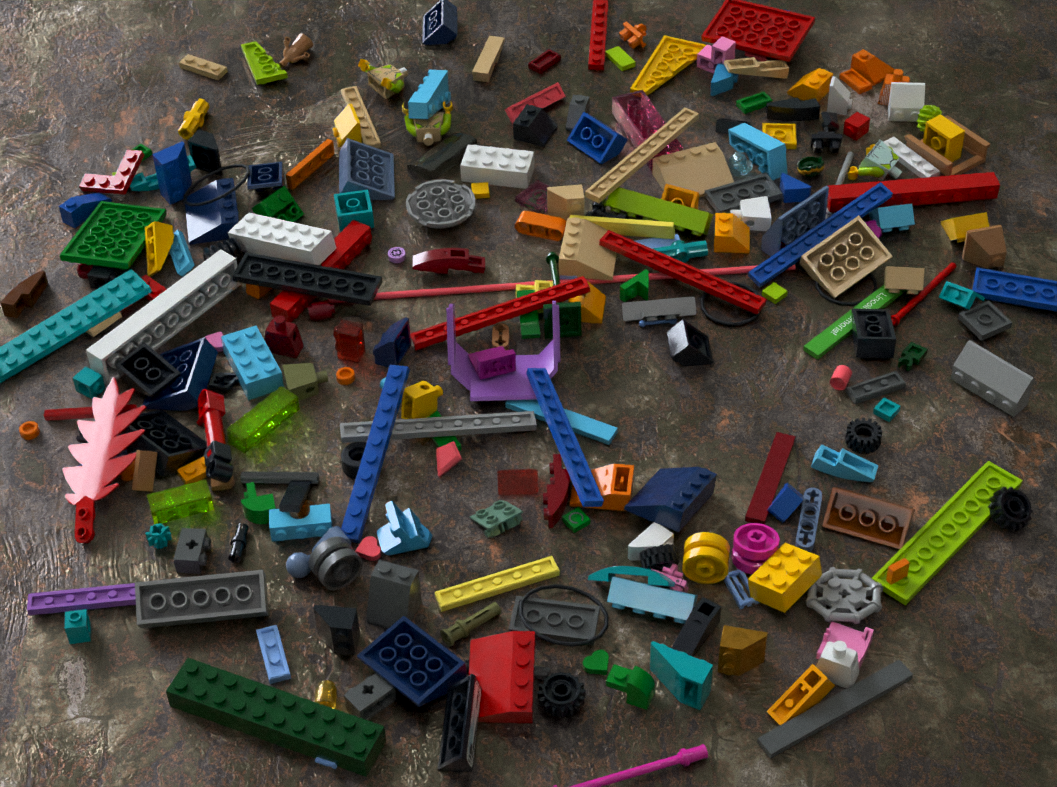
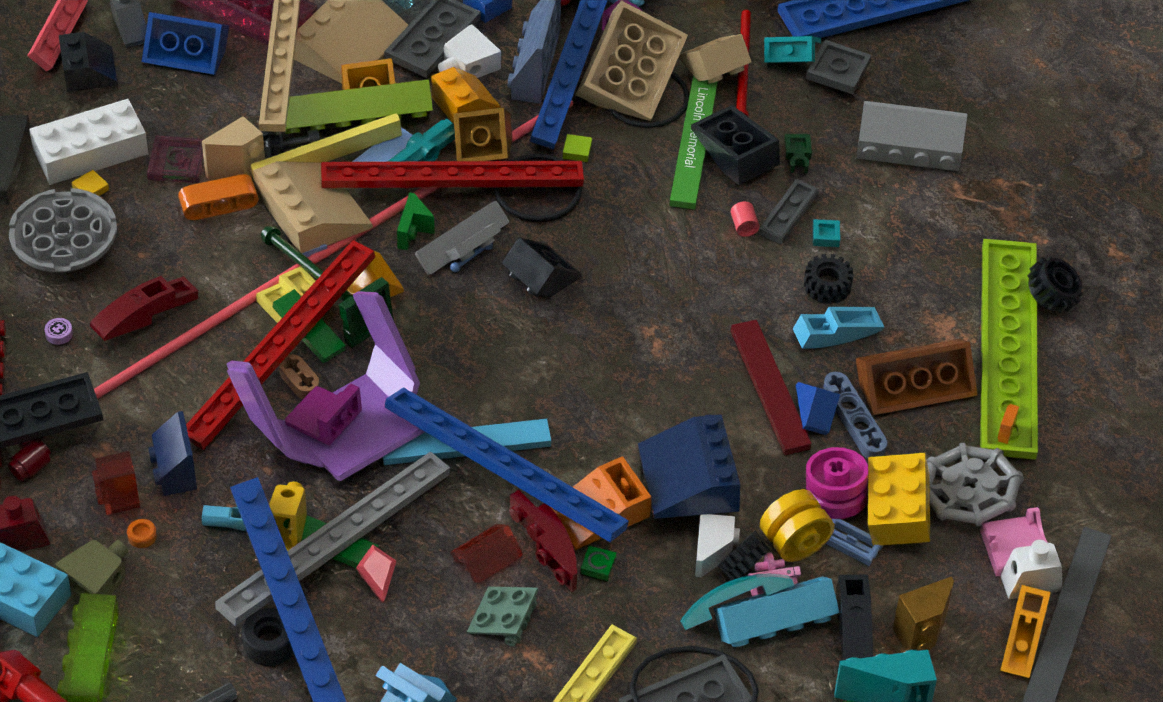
camera: 40 degrees left, 5 degrees up
none -> pearl gold slope [453,107,512,161]

